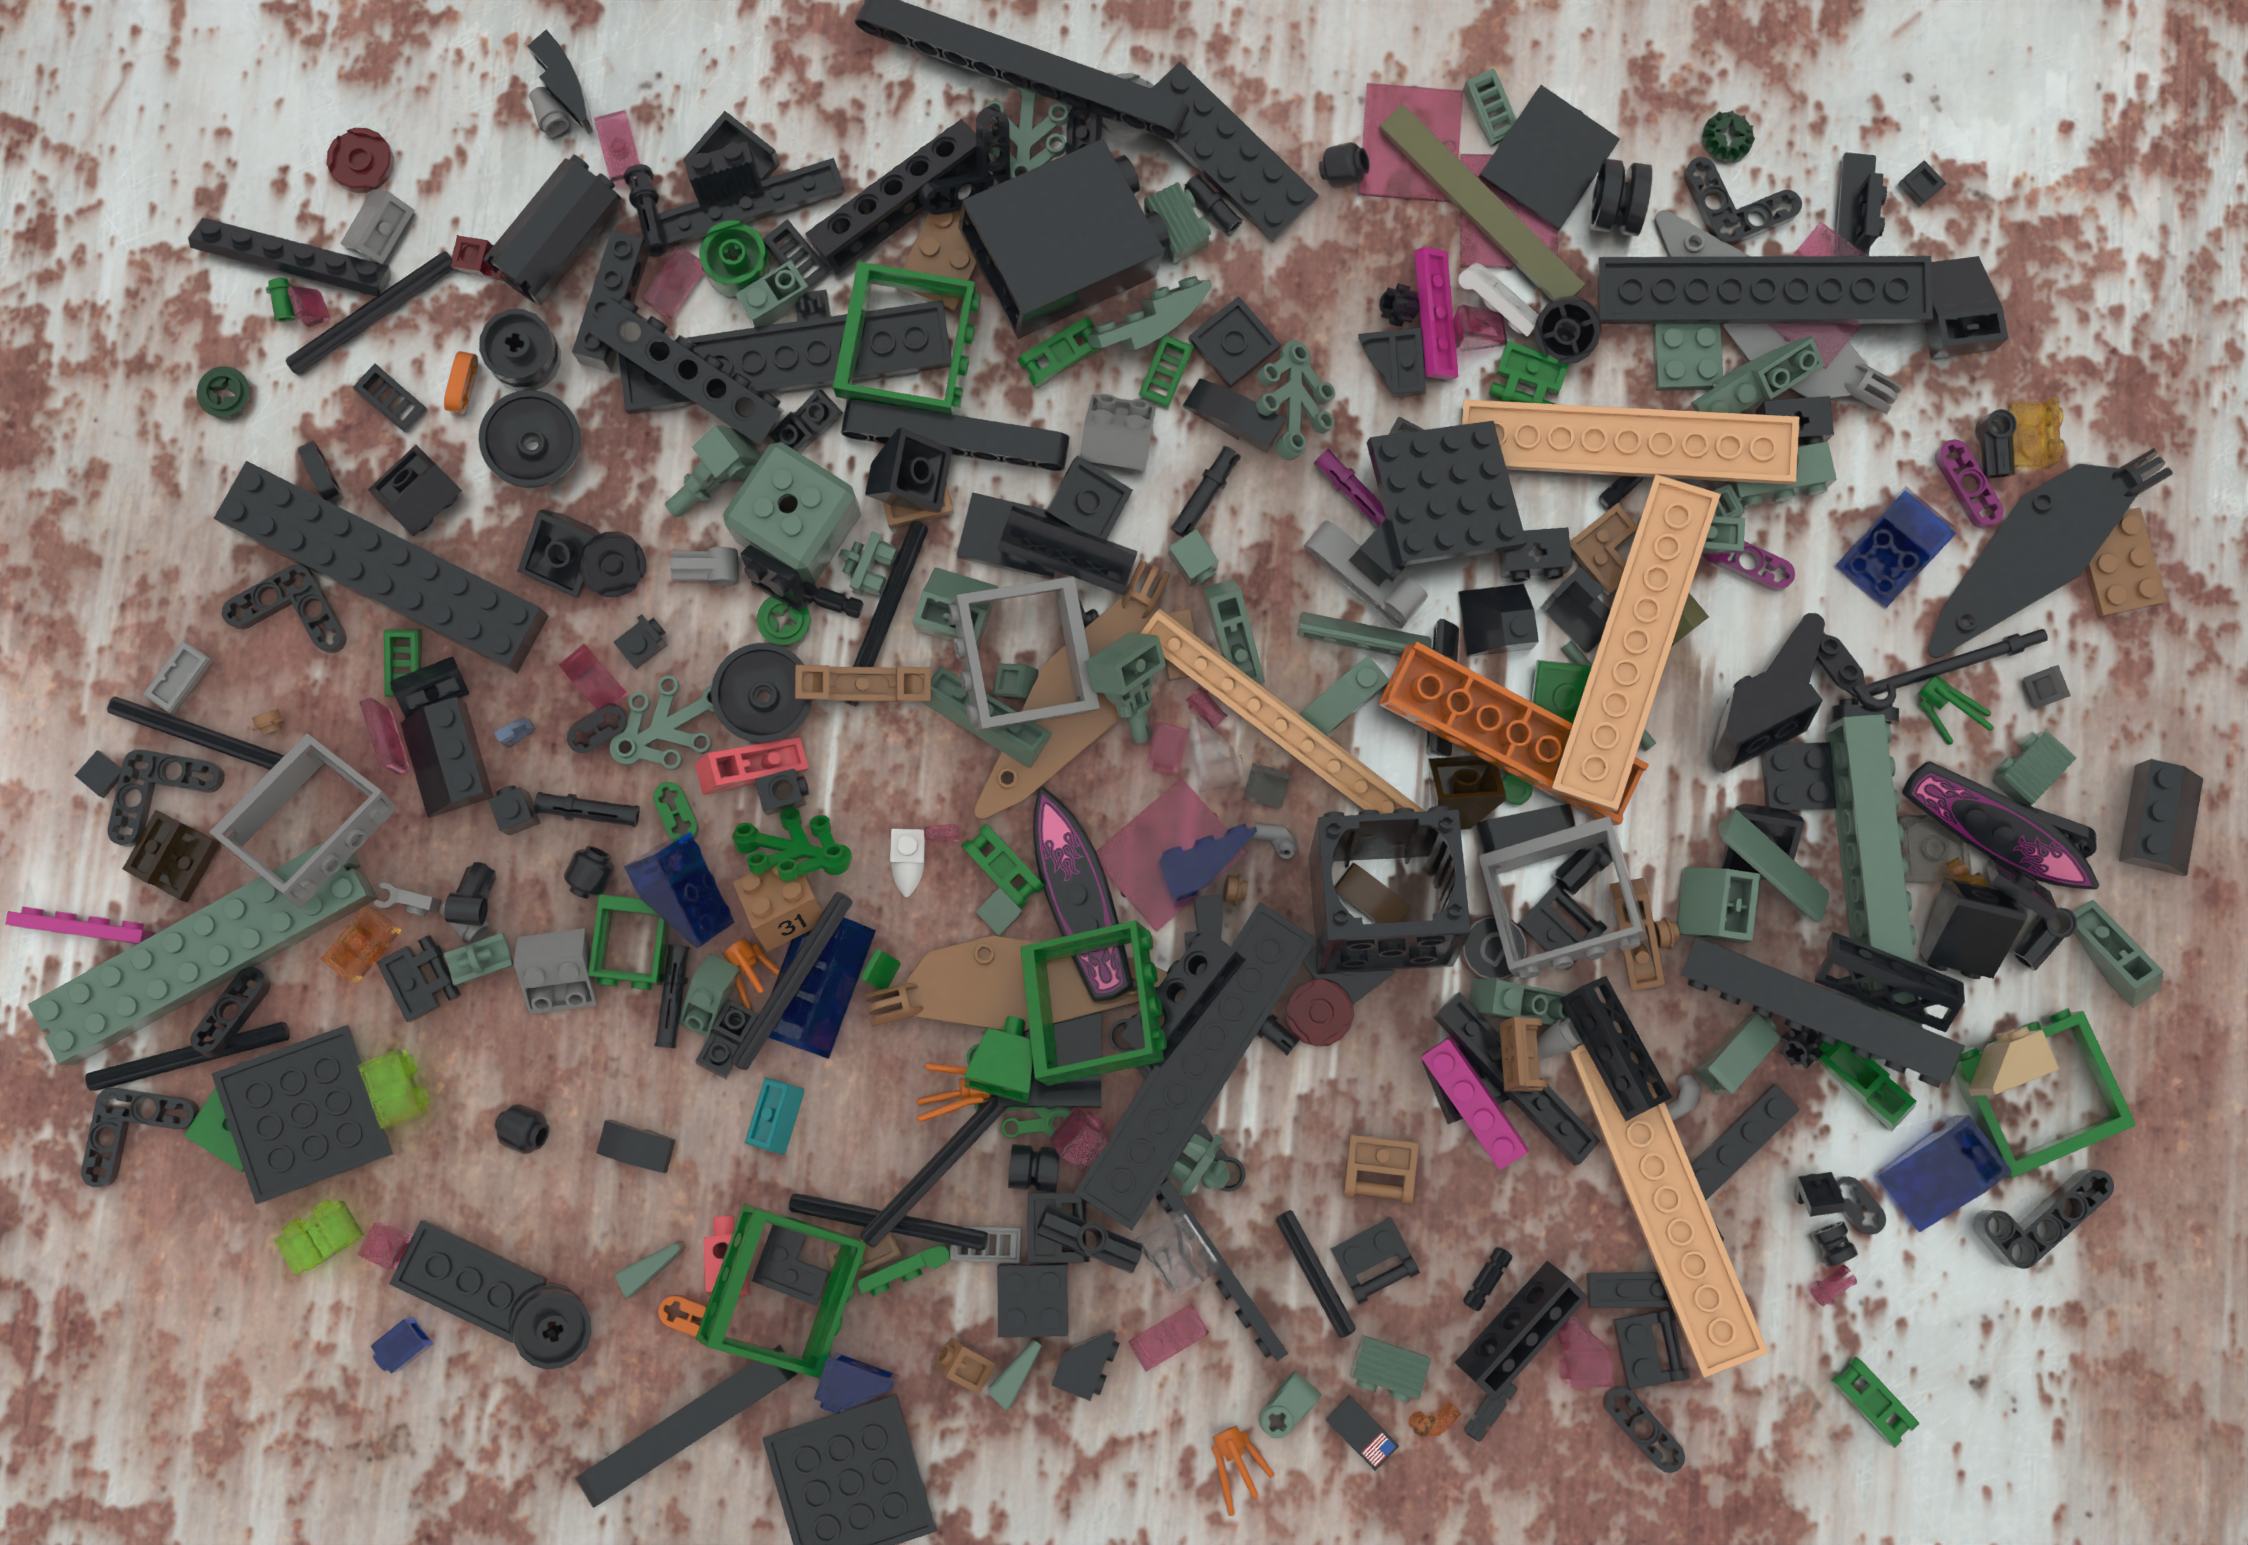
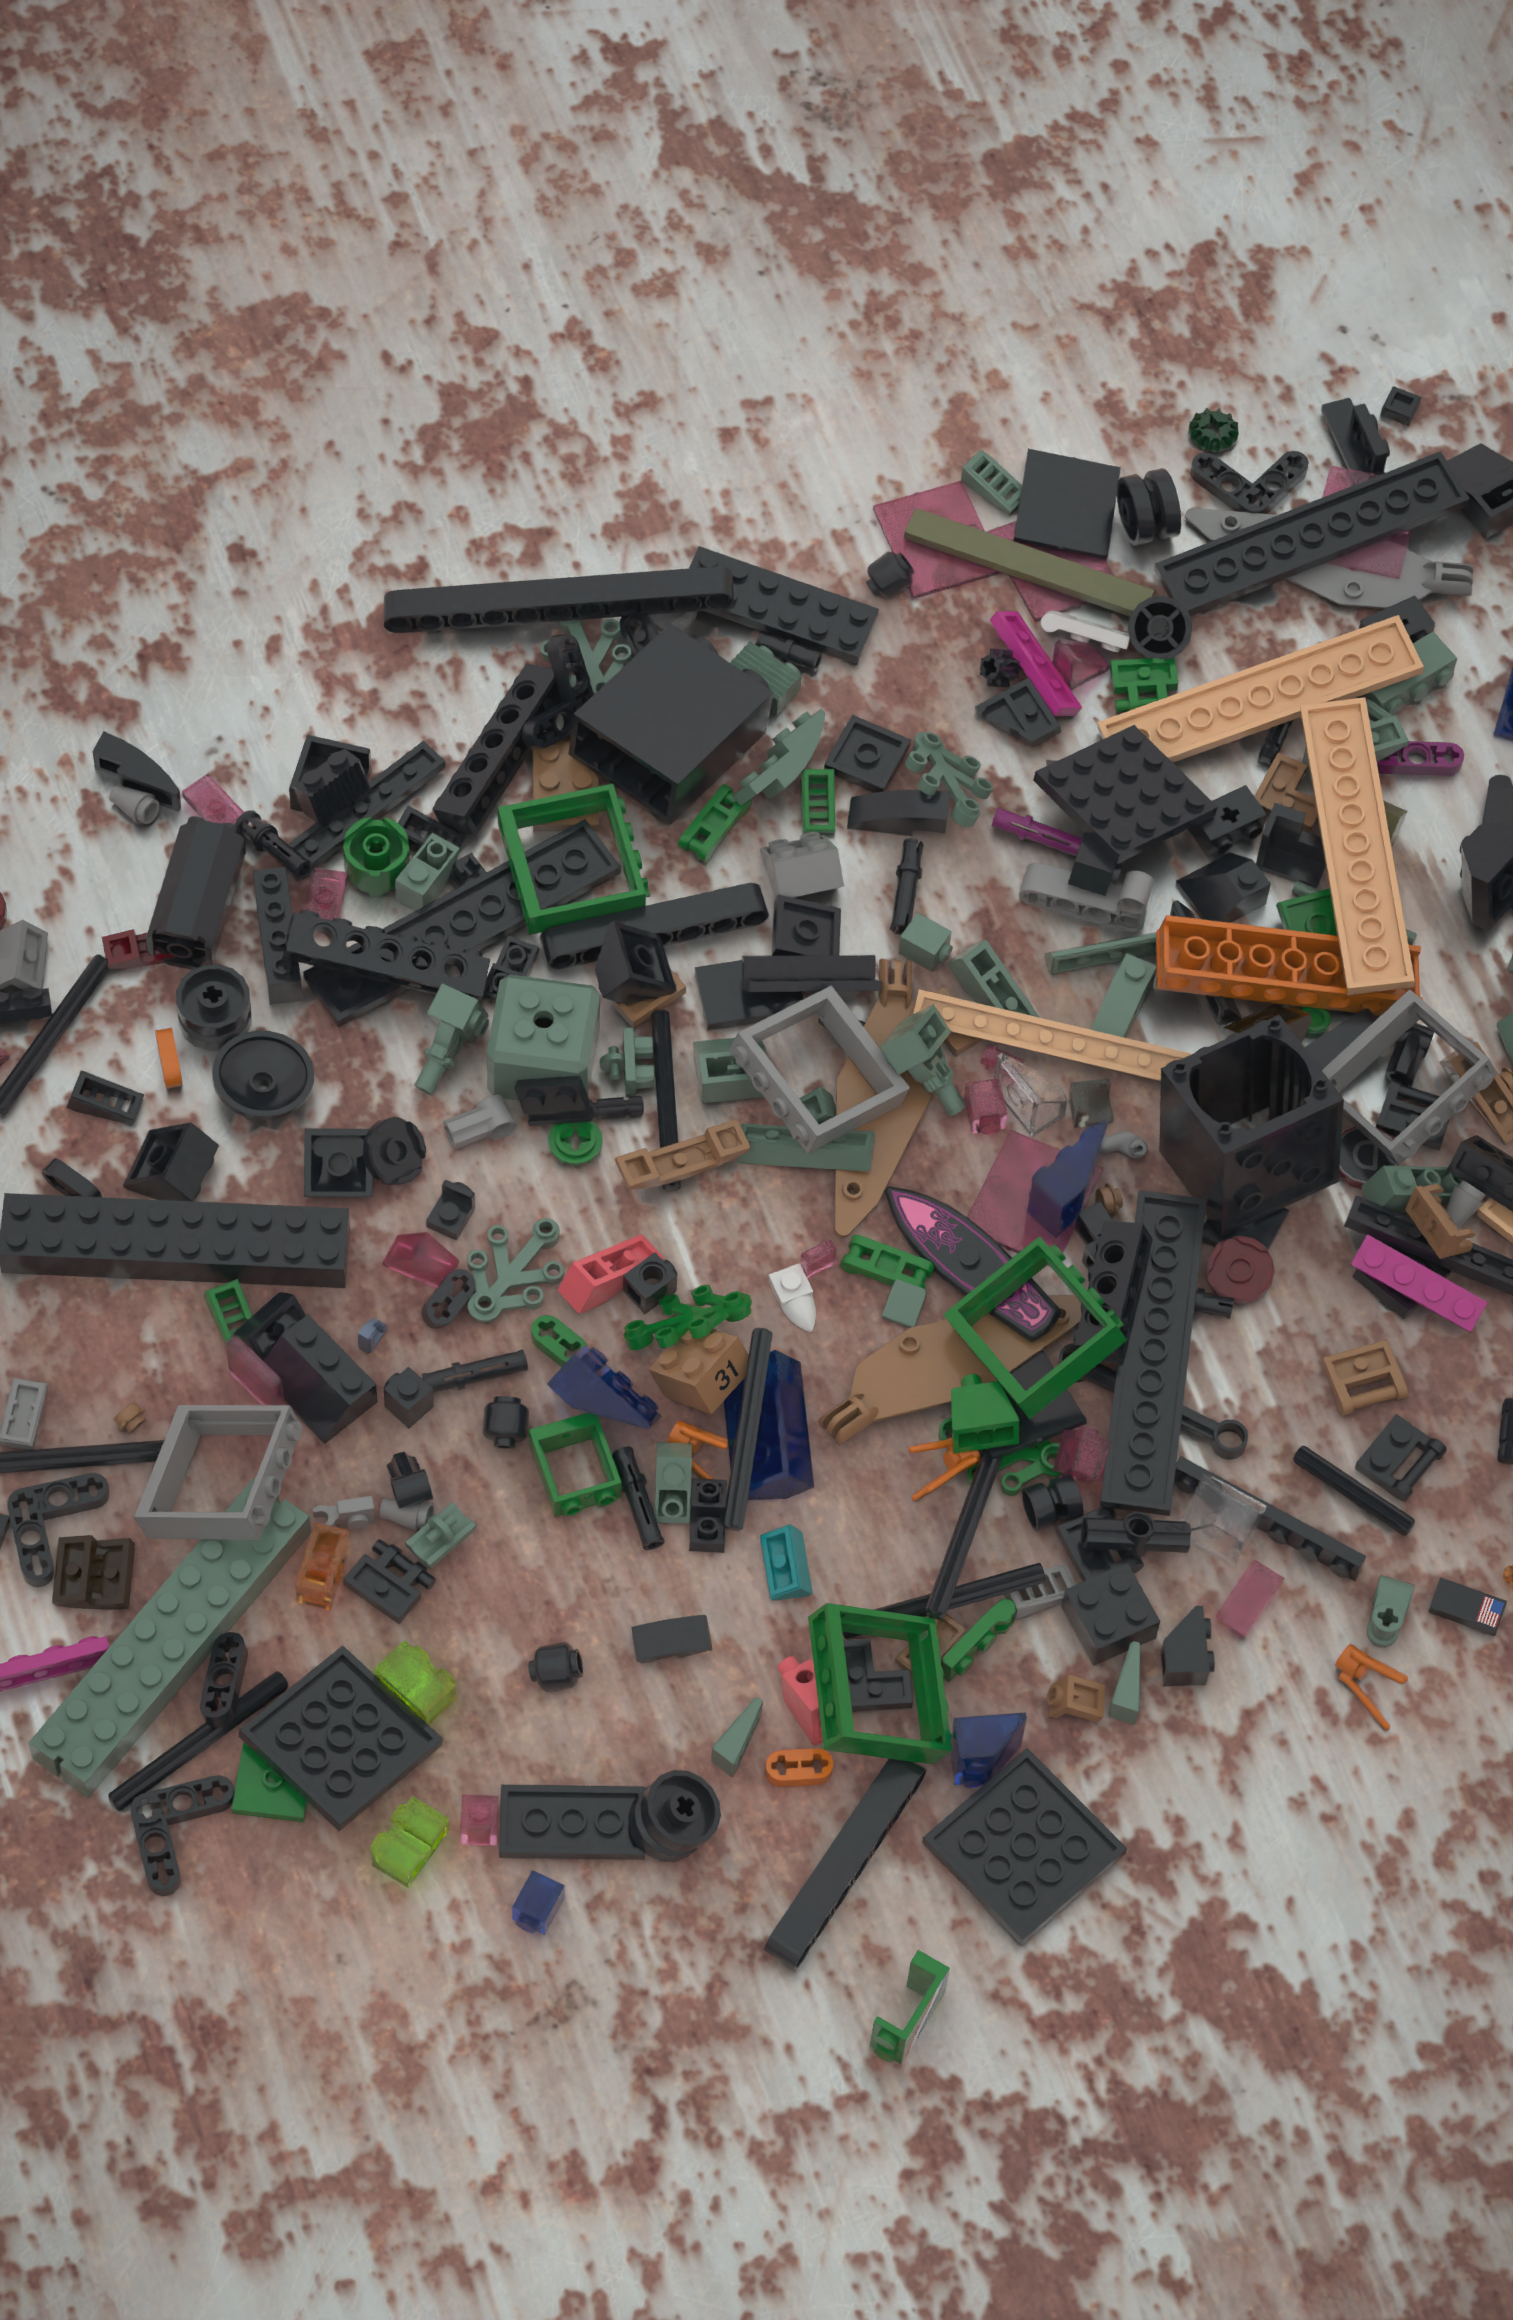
camera: 25 degrees left, 20 degrees down
black beam [222,565,347,653] -> none
light grey slope [514,928,597,1014] -> none
black dish [711,643,813,743] -> none
green slope [861,949,901,990] -> none
sand green hips [1169,1133,1230,1198] -> none
sand green brick [1350,1335,1431,1403] -> none
sand green plate [1652,324,1724,391] -> none
sand green slope [1691,336,1825,414] -> none

